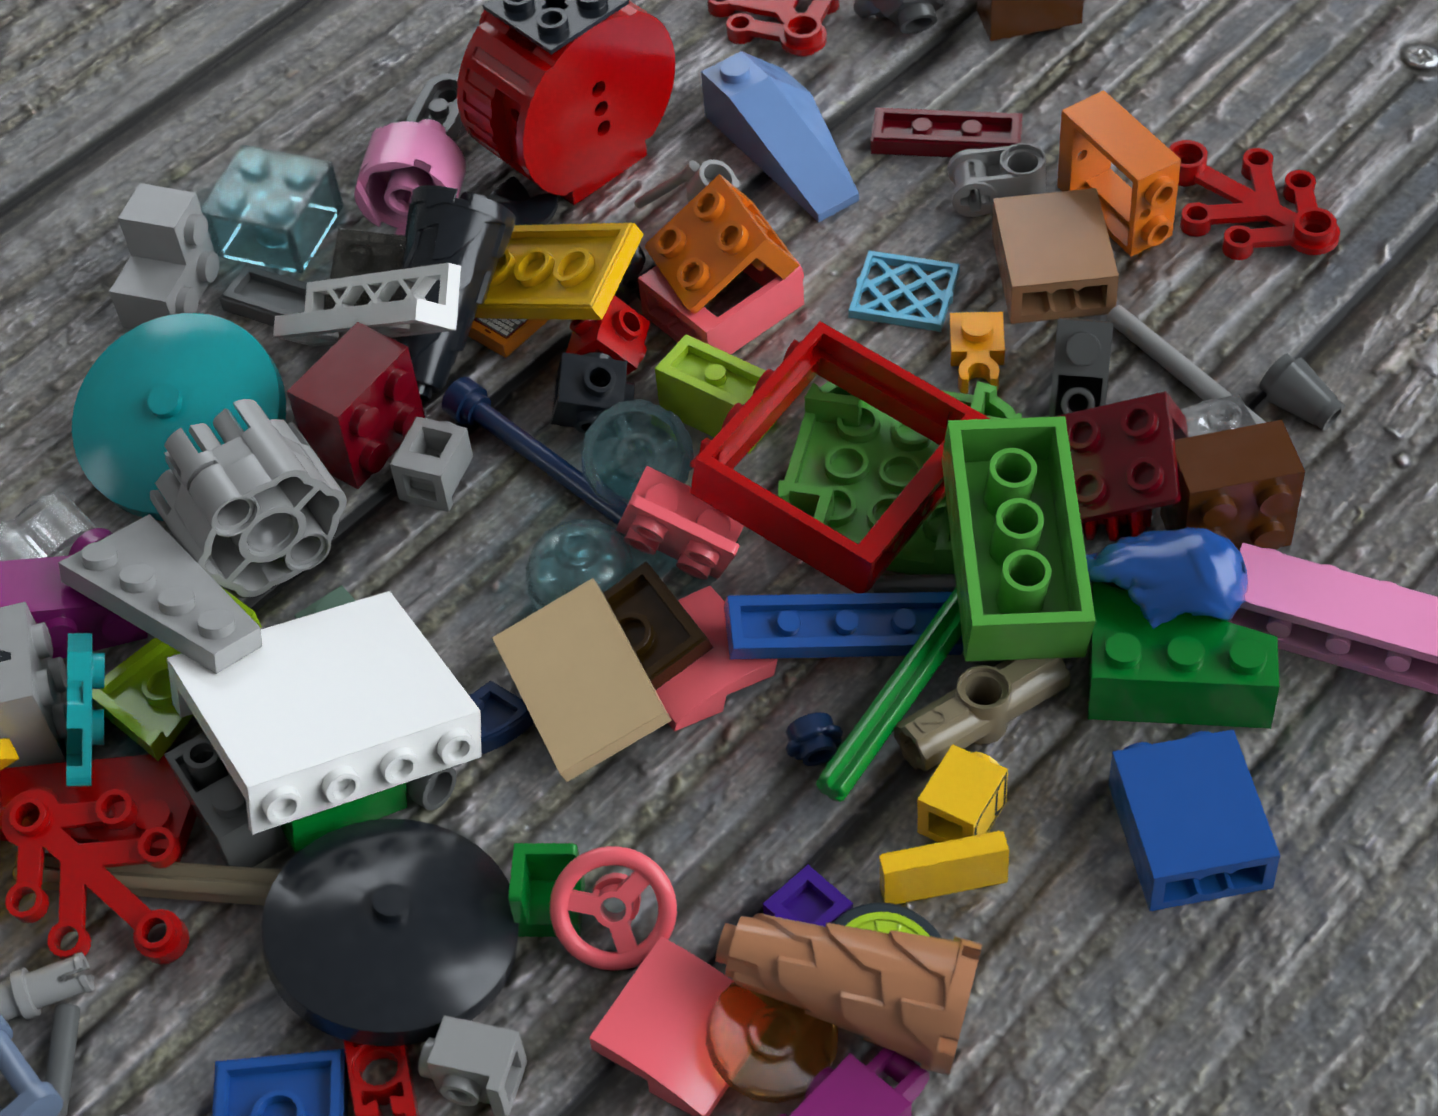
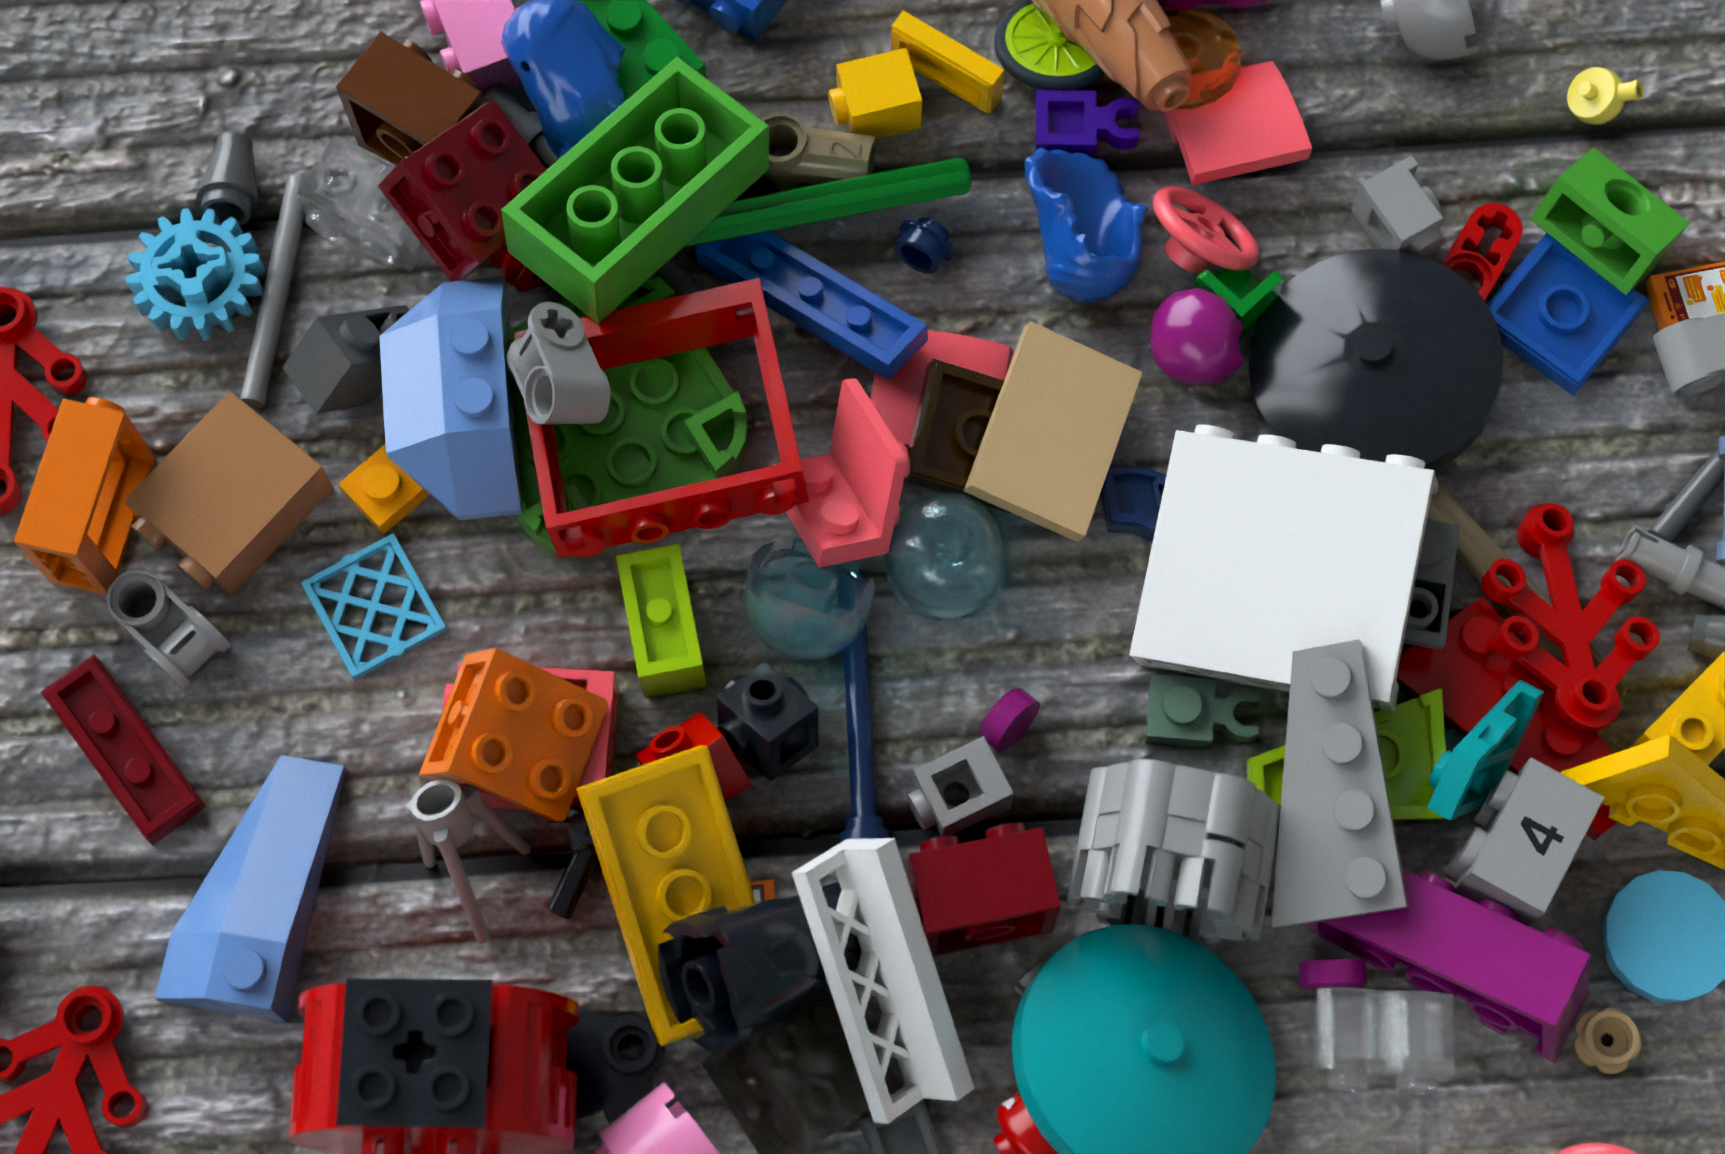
camera: 140 degrees left, 20 degrees up
none -> medium azure gear [126,208,265,341]
none -> medium blue wedge [379,277,523,520]
none -> light grey piece [505,302,610,424]
none -> magenta tile [979,688,1040,753]
none -> blue piece [1025,147,1149,303]
none -> magenta hair [1150,288,1244,386]

